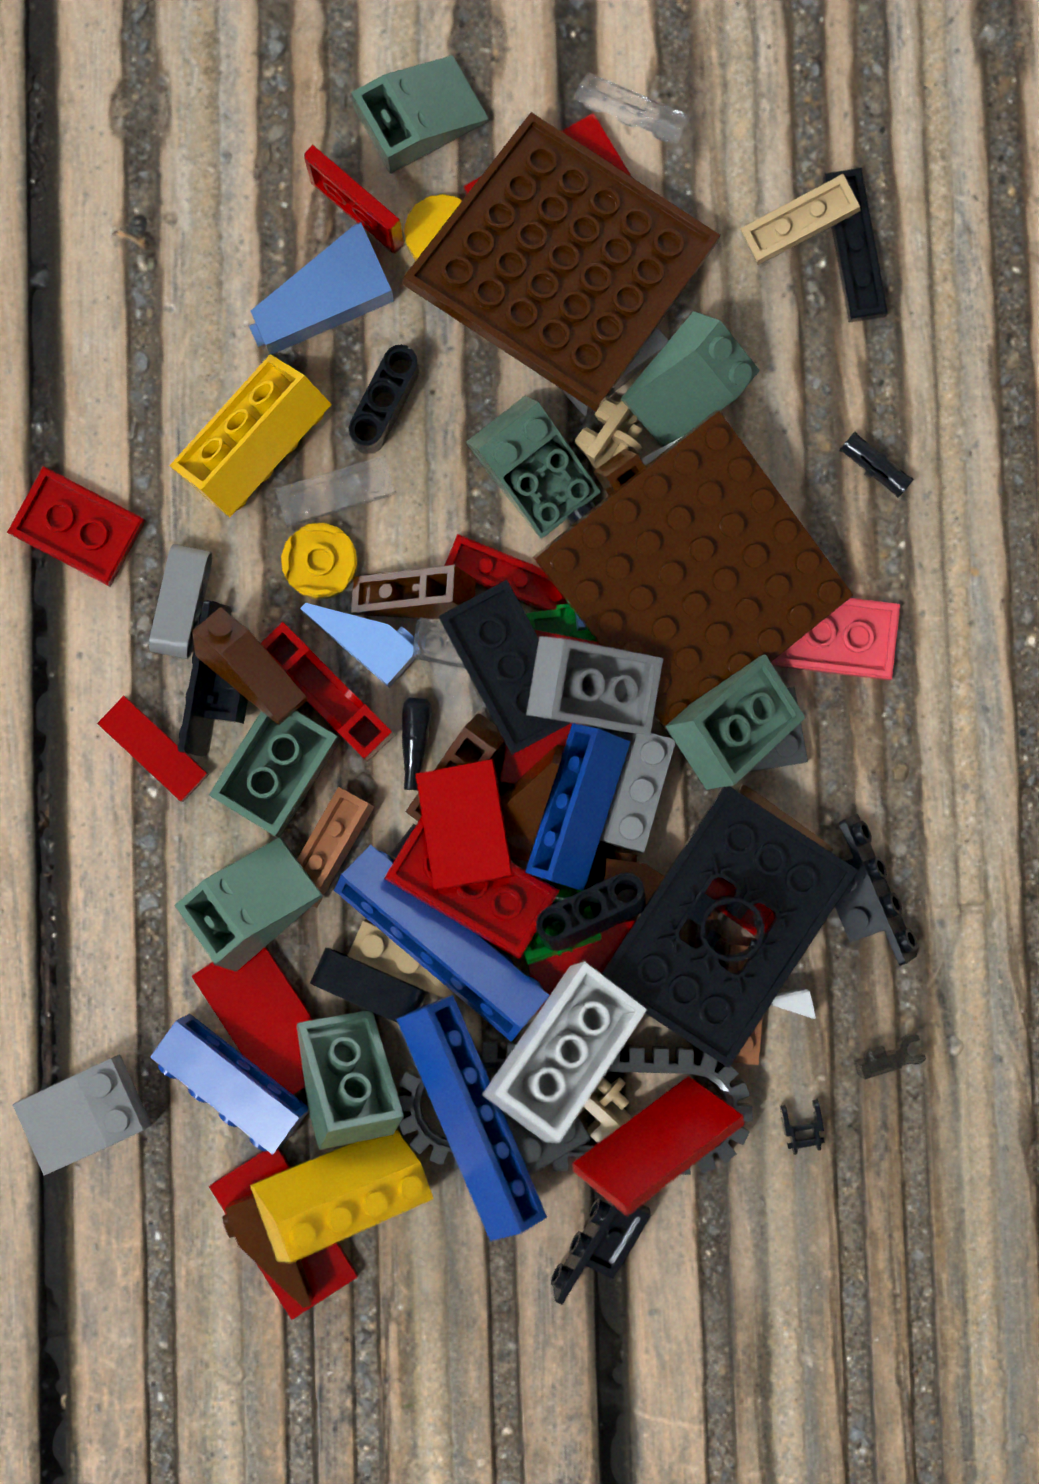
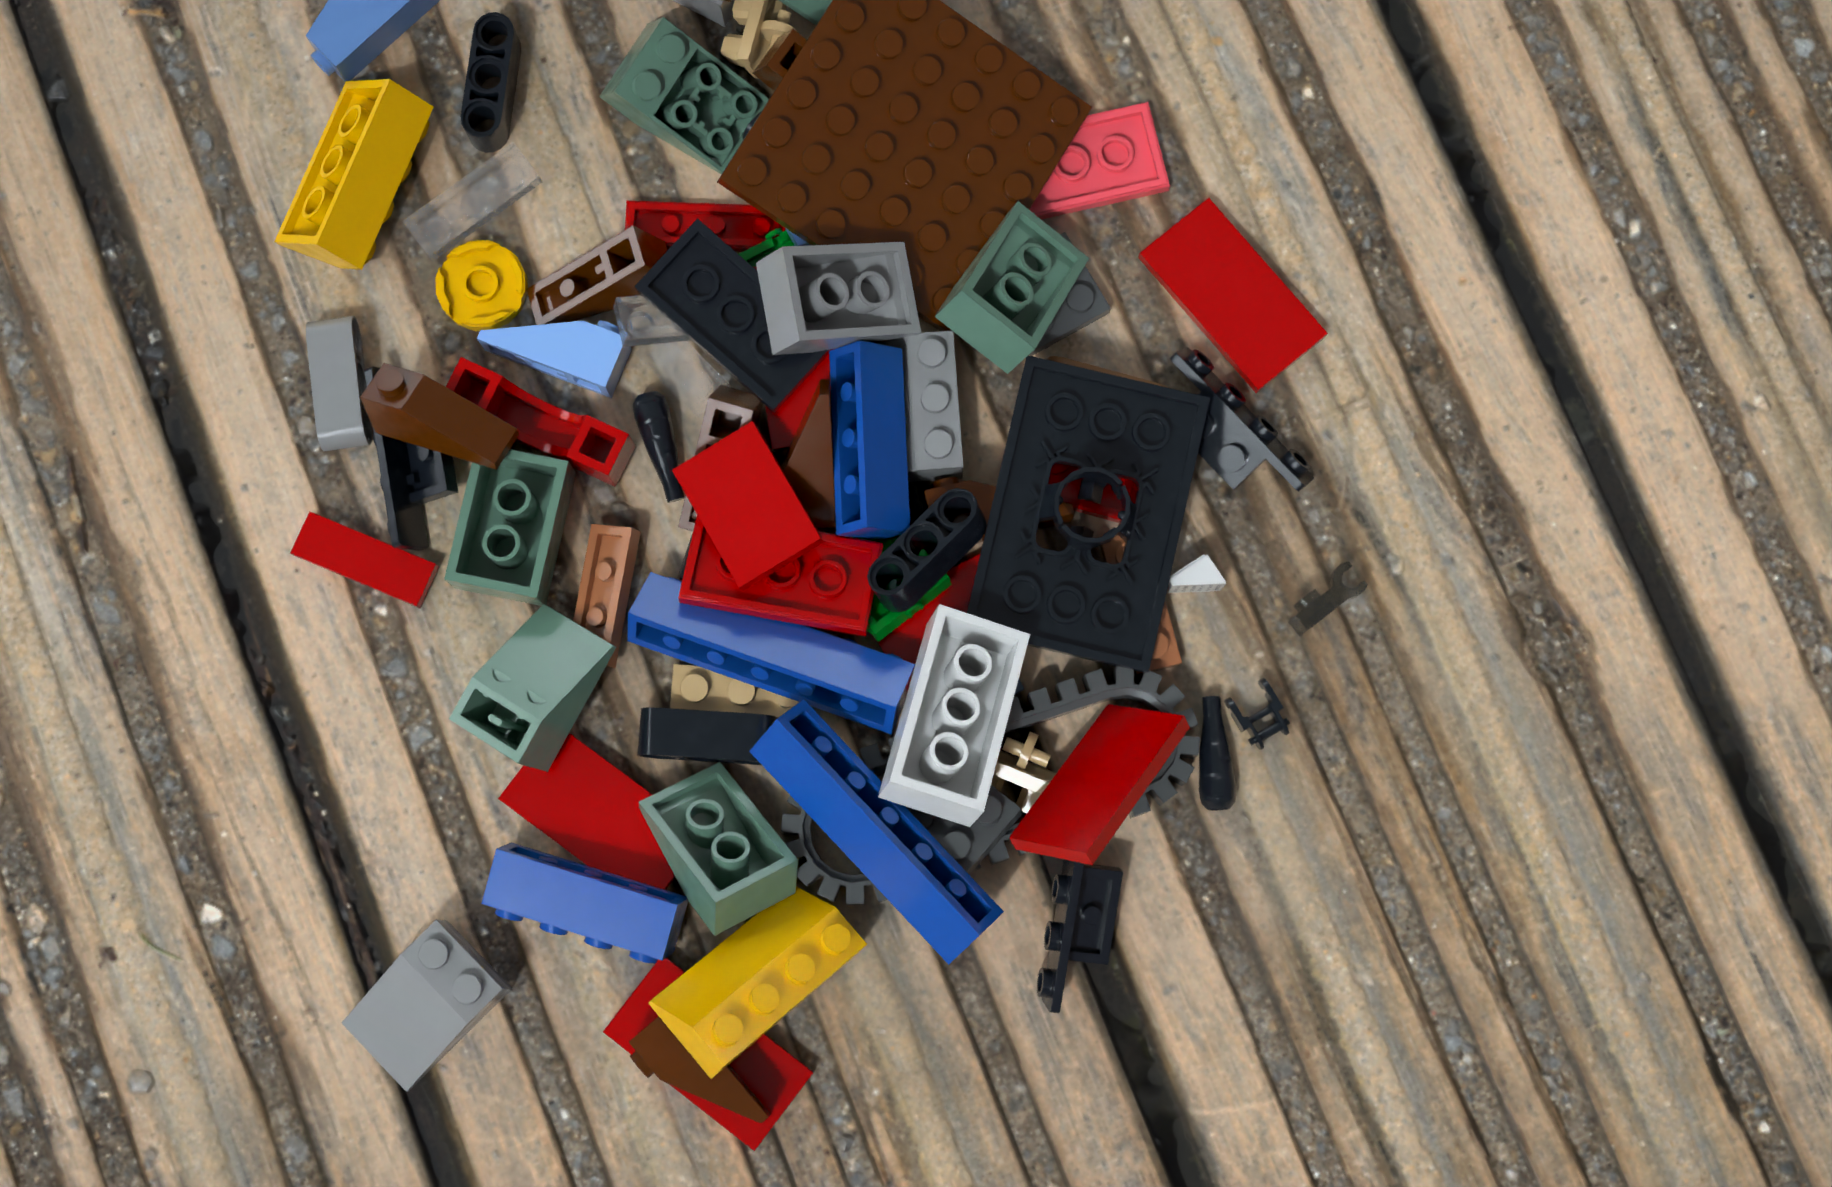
camera: 15 degrees left, 5 degrees down
red tile [7,466,146,587] -> none
none -> red tile [1138,198,1328,394]
none -> black piece [1199,696,1236,811]

